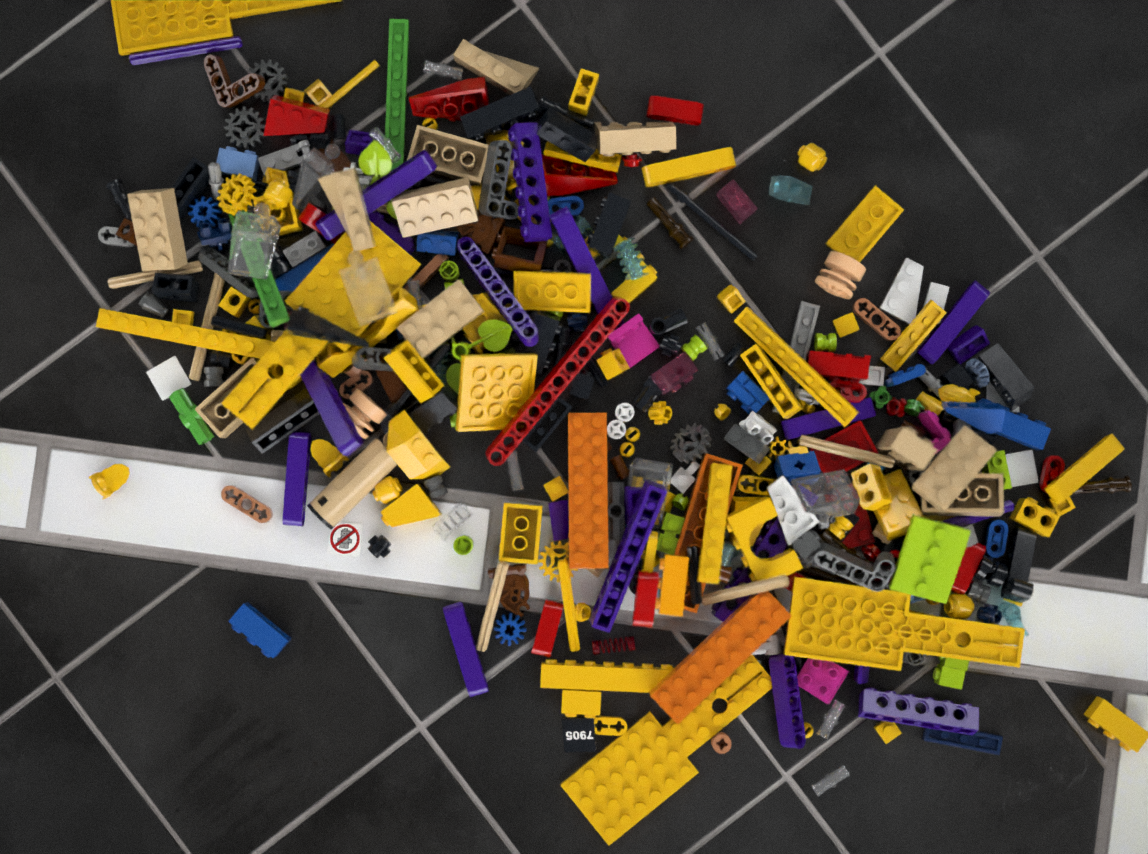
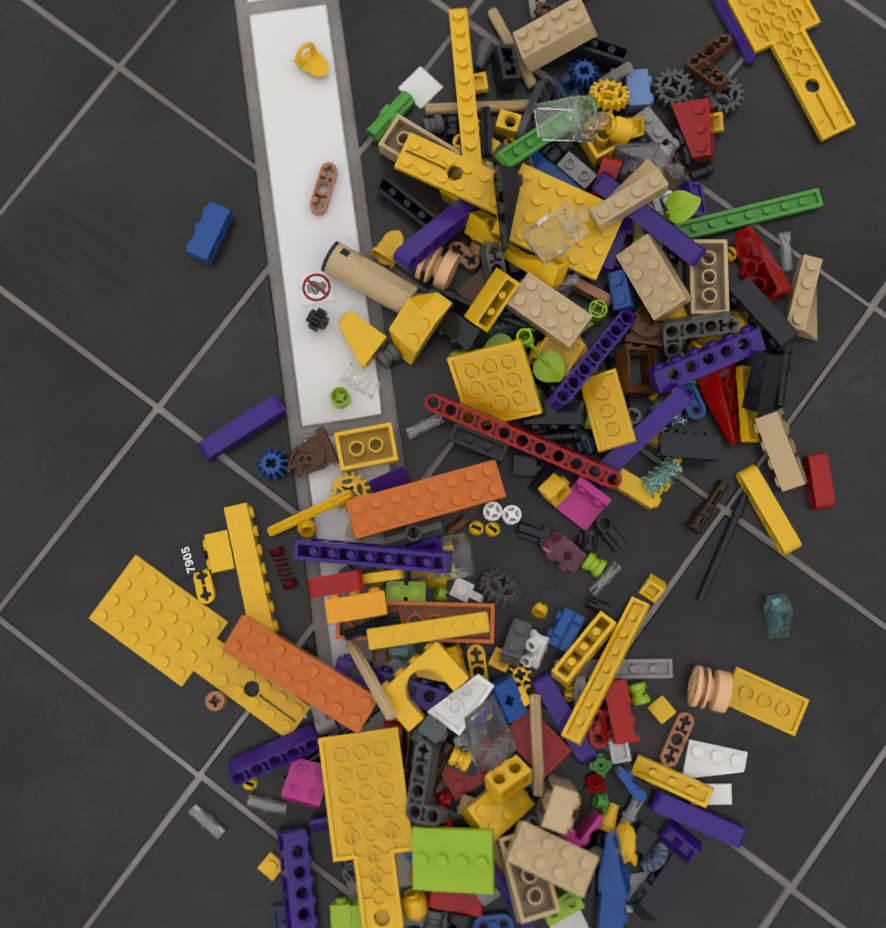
camera: 80 degrees right, 5 degrees down
dark purple beam [282,432,311,527] -> none
yellow slope [304,79,332,106] -> none
yellow bar [319,60,380,109] -> none
clear pin [369,127,401,163] -> none
yellow head [372,476,403,504] -> none
tan axle [476,561,509,652] -> none
red beam [531,599,564,658] -> none
yellow plate [543,476,569,502] -> none
yellow brick [569,68,599,116] -> none
red plate [621,153,642,167] -> none
yellow gear [648,401,672,425] -> none
clear pink brick [716,179,758,225] -> none
yellow head [797,143,827,172] -> none

